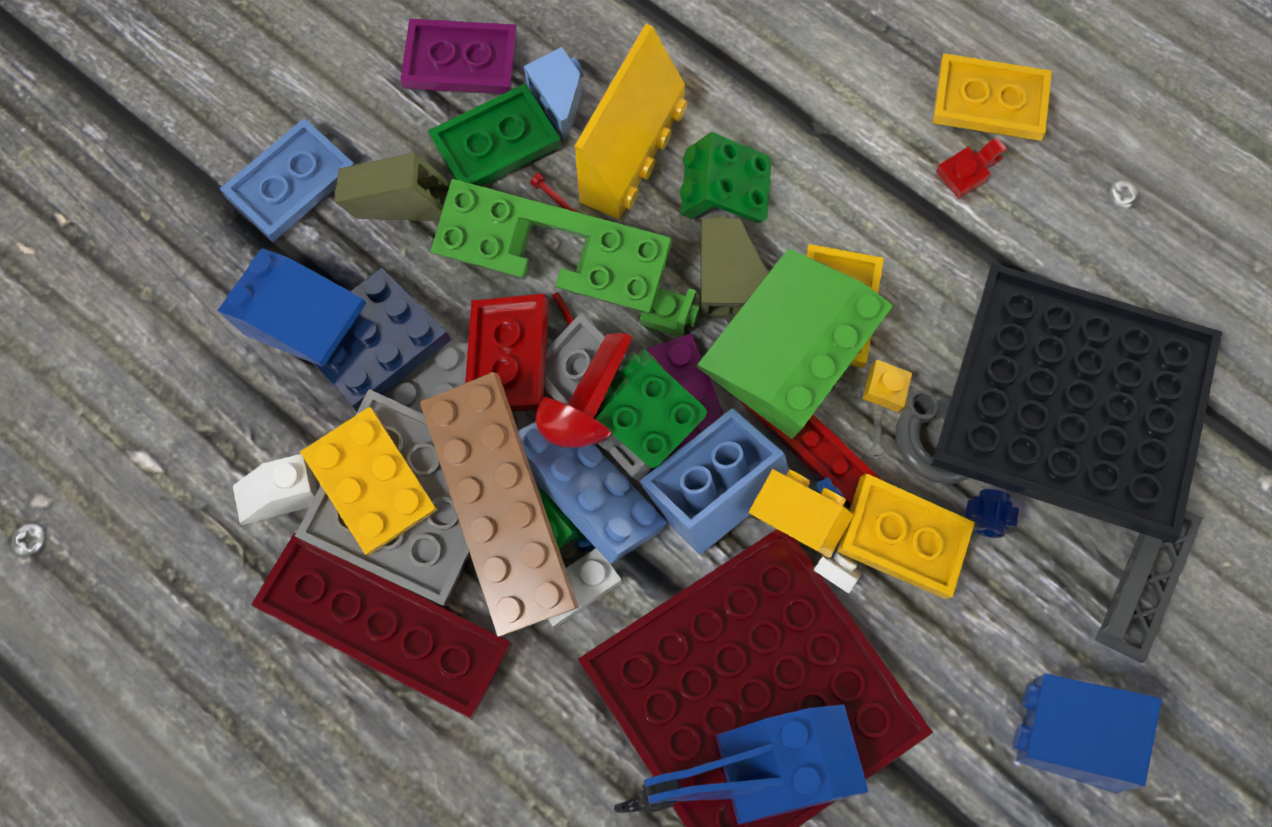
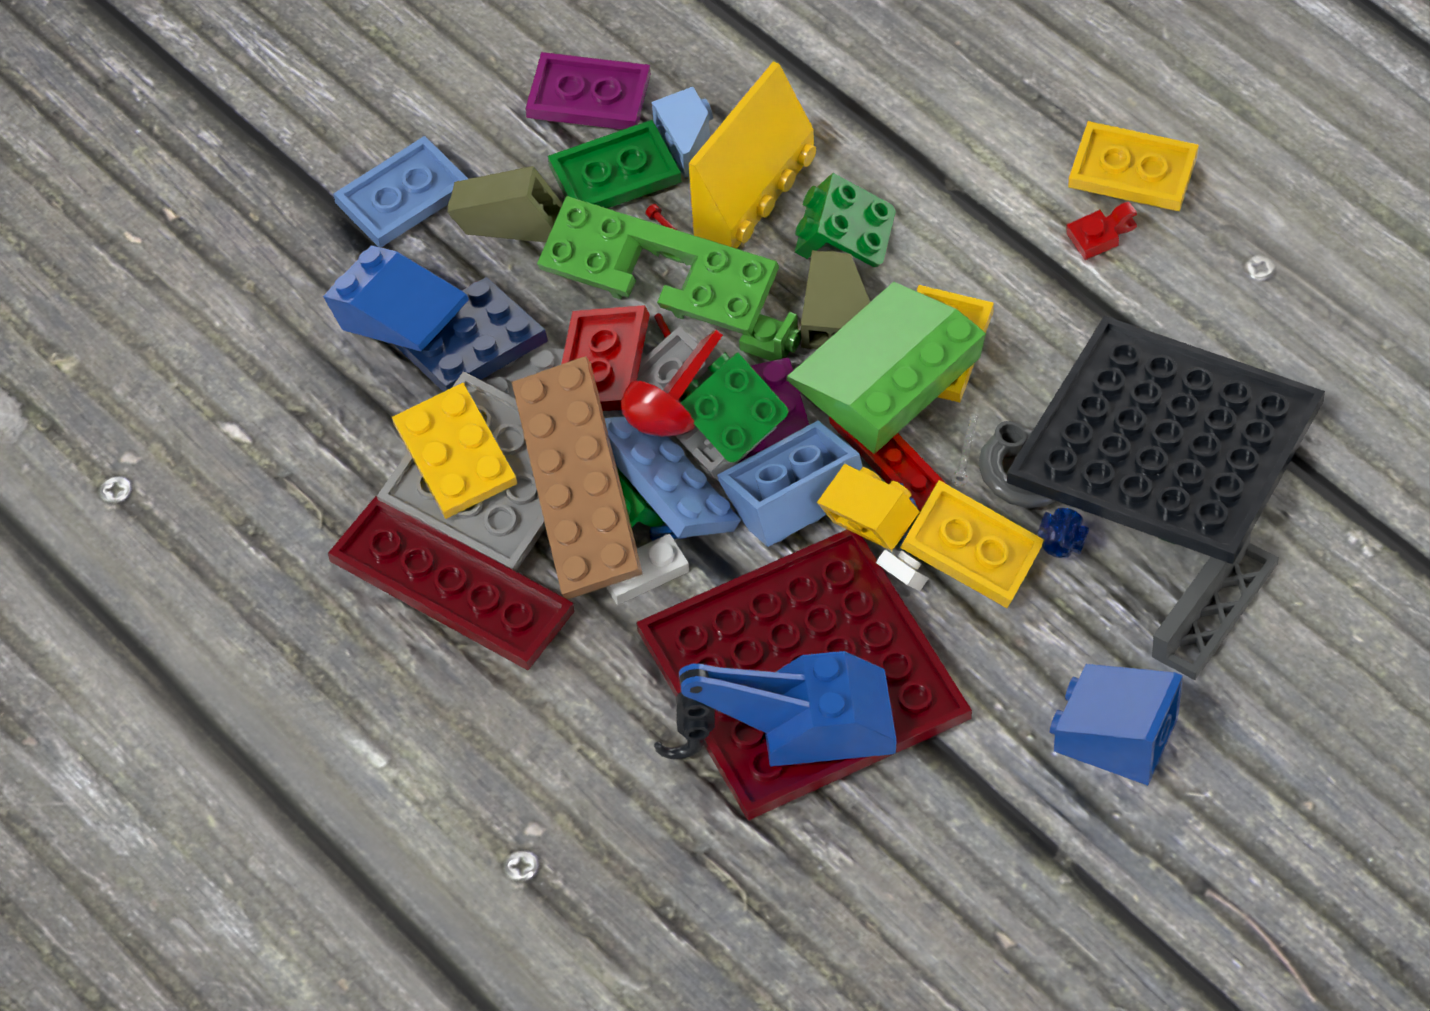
camera: 10 degrees right, 15 degrees down
white slope [233,454,318,525] -> none
yellow plate [862,359,912,412] -> none

